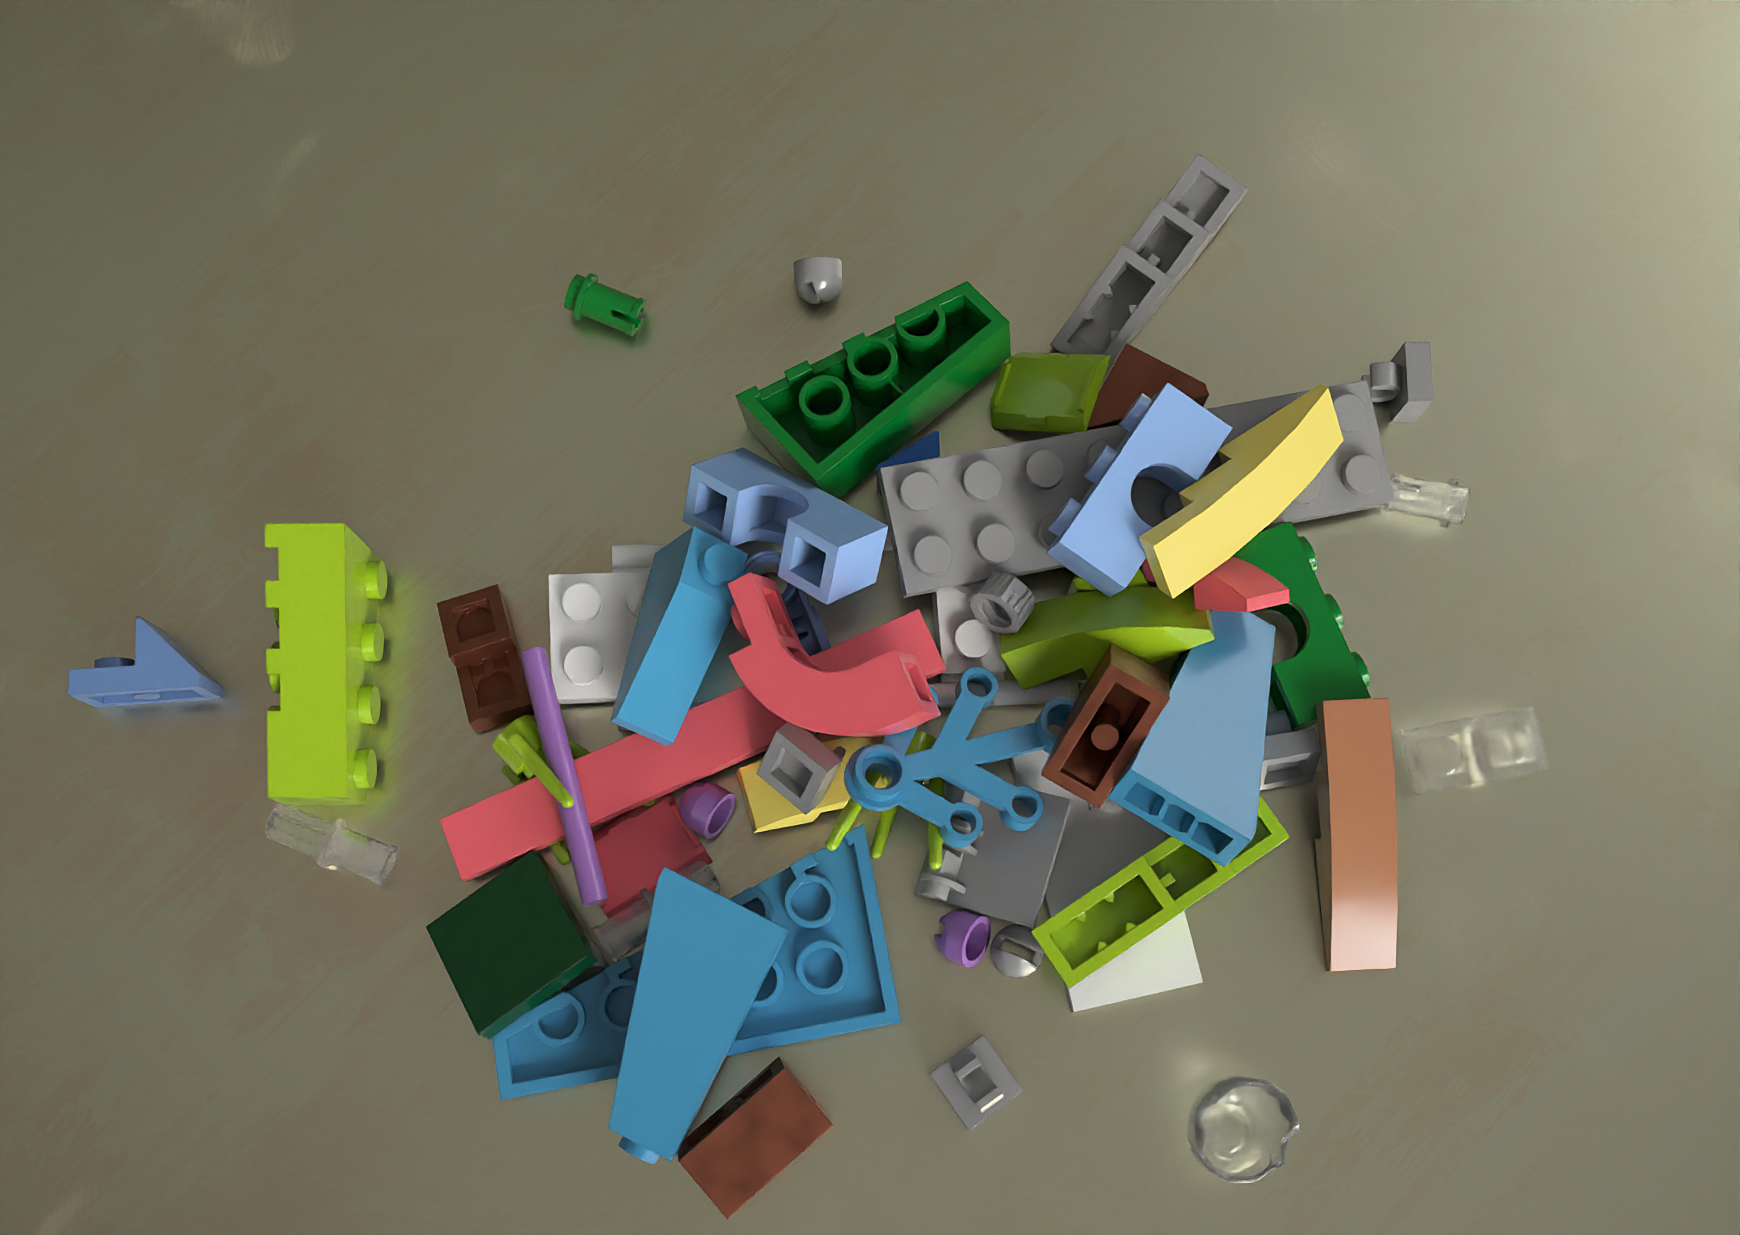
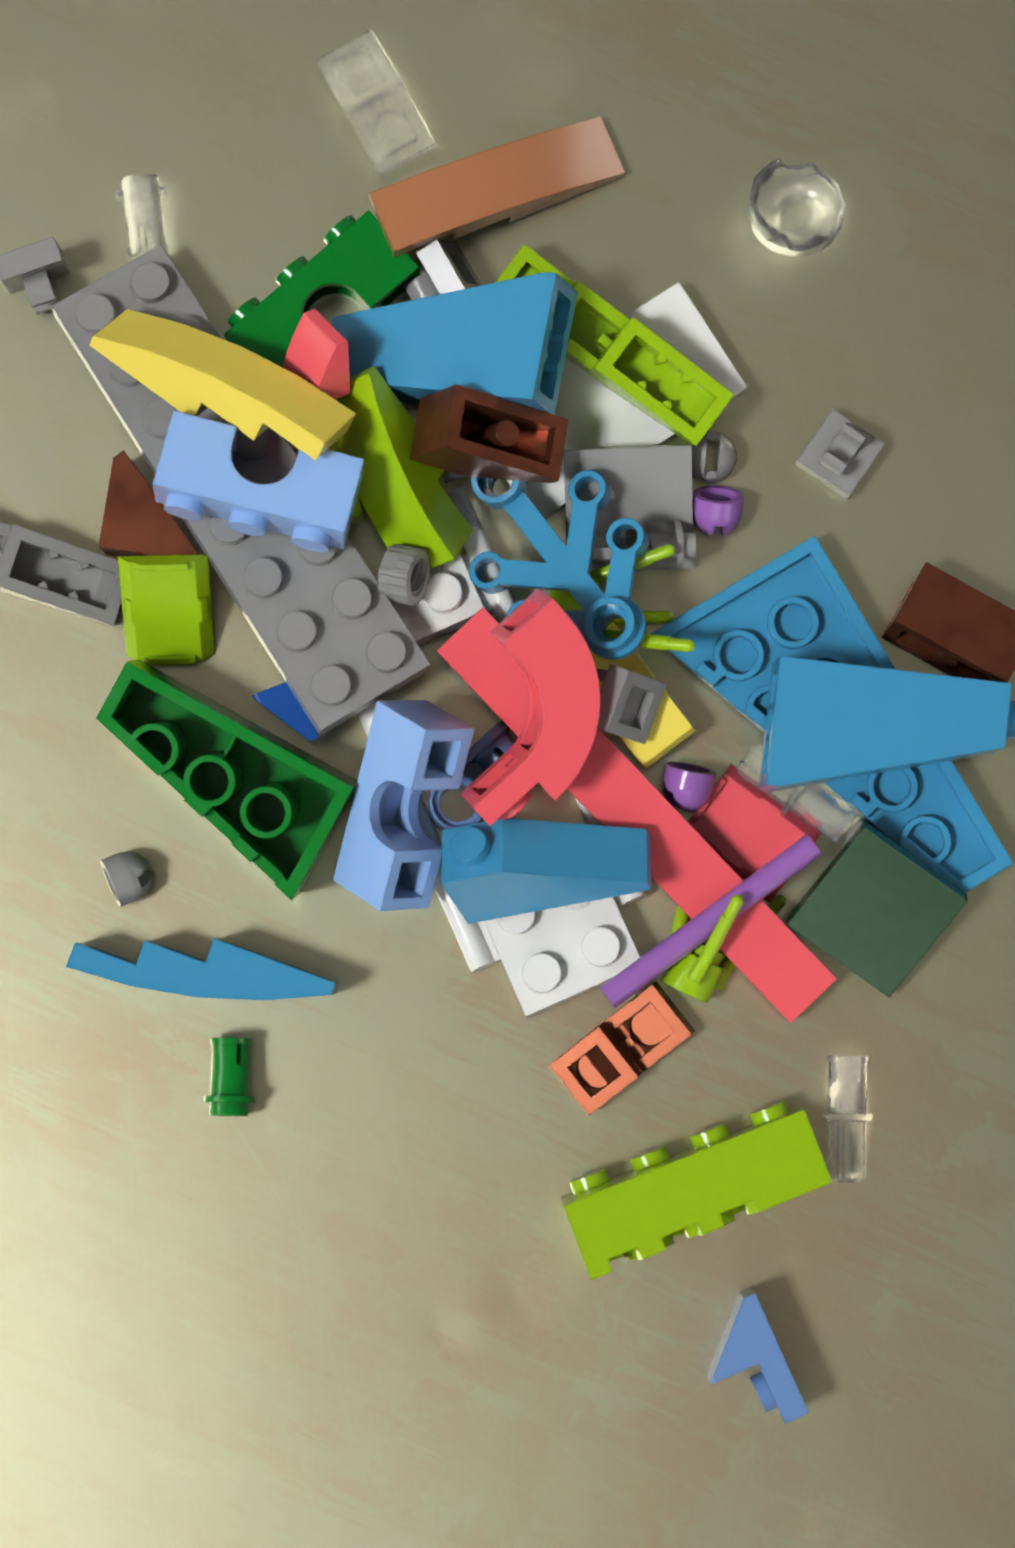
camera: 110 degrees left, 10 degrees up
none -> dark azure slope [66,938,339,1000]

